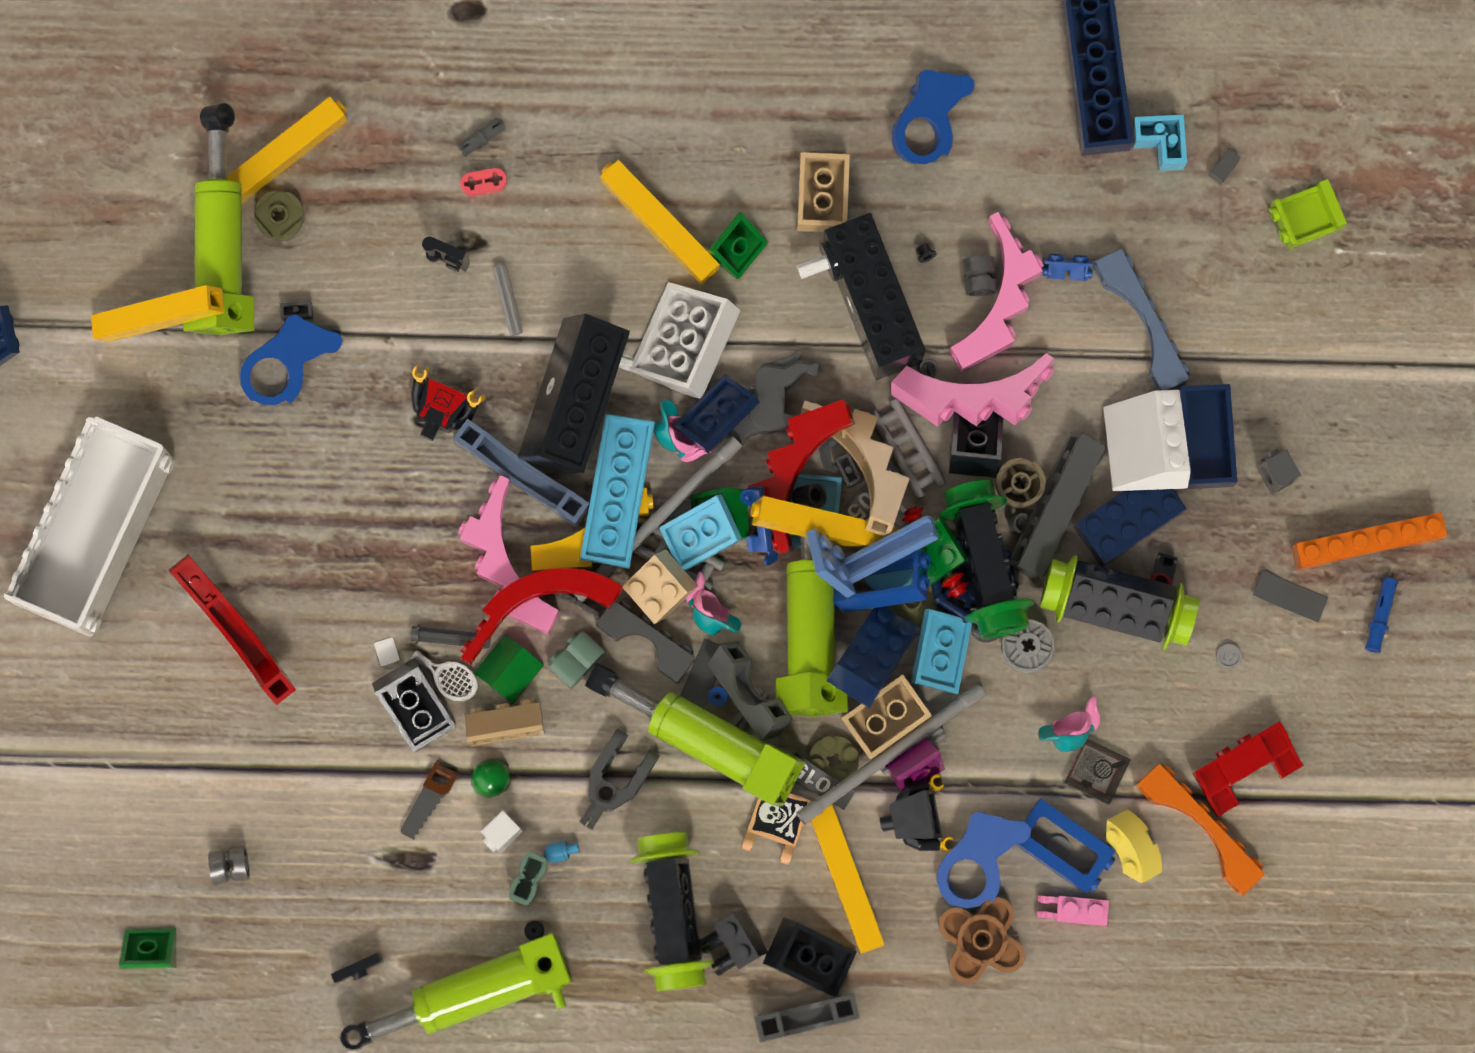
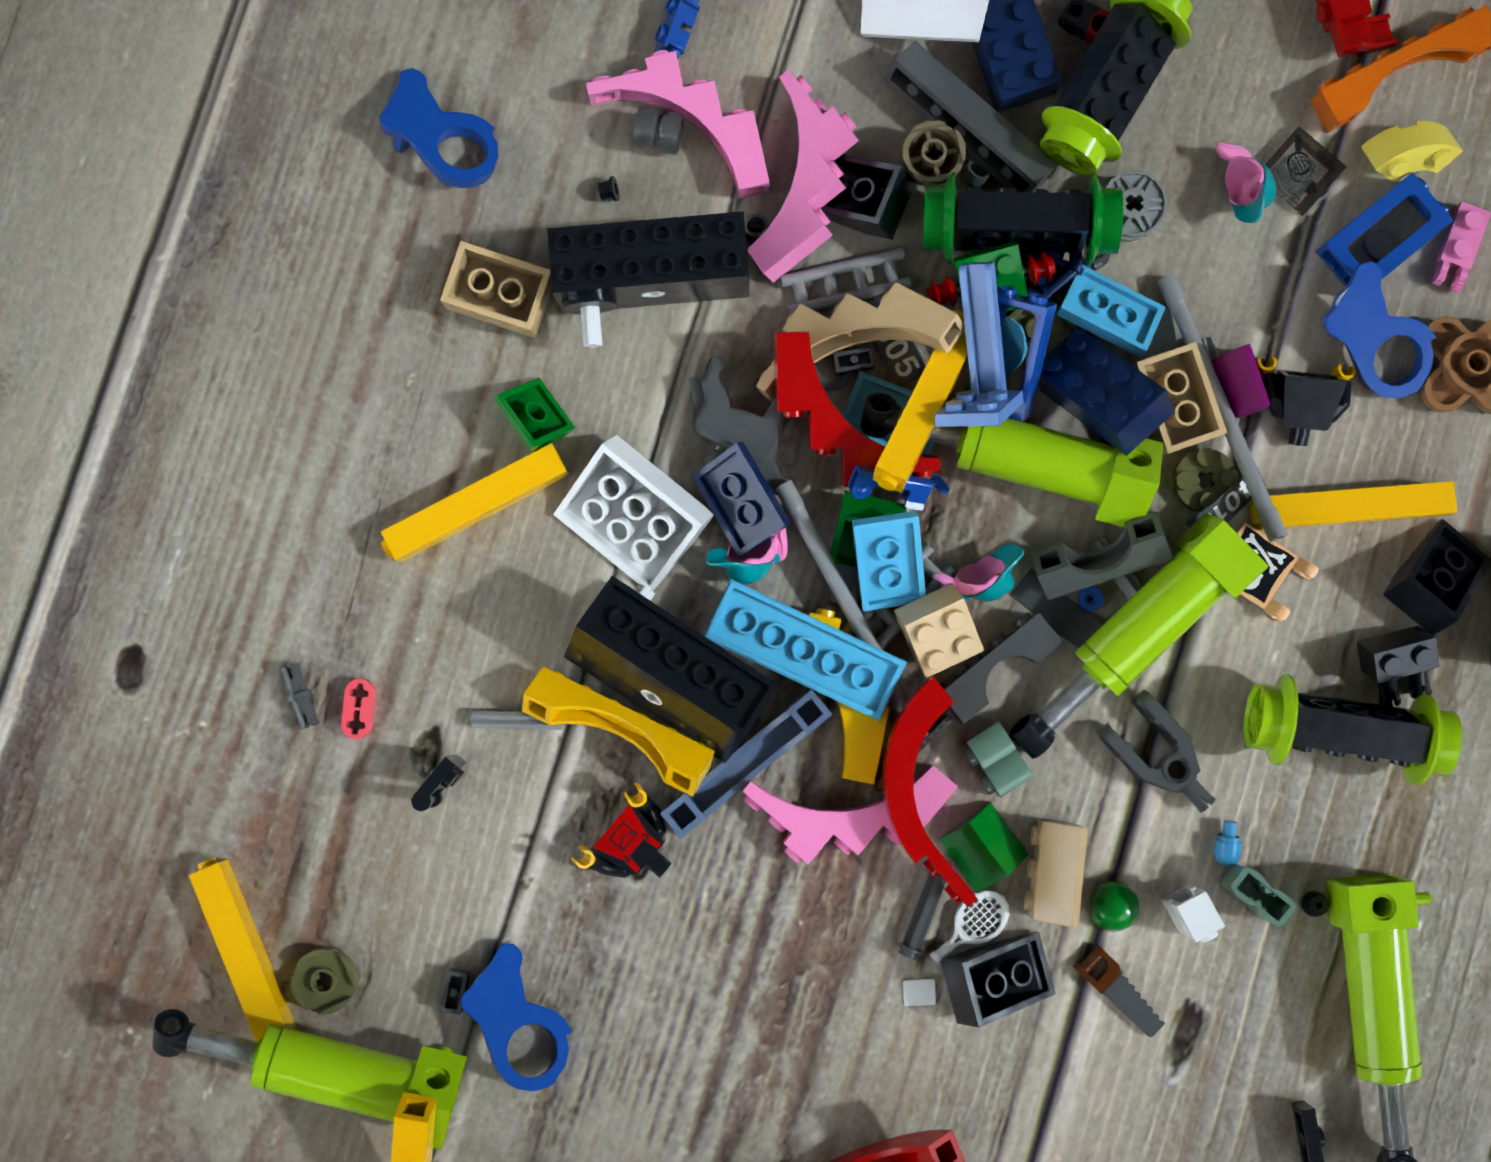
camera: 70 degrees left, 5 degrees up
none -> yellow arch [522,666,715,797]

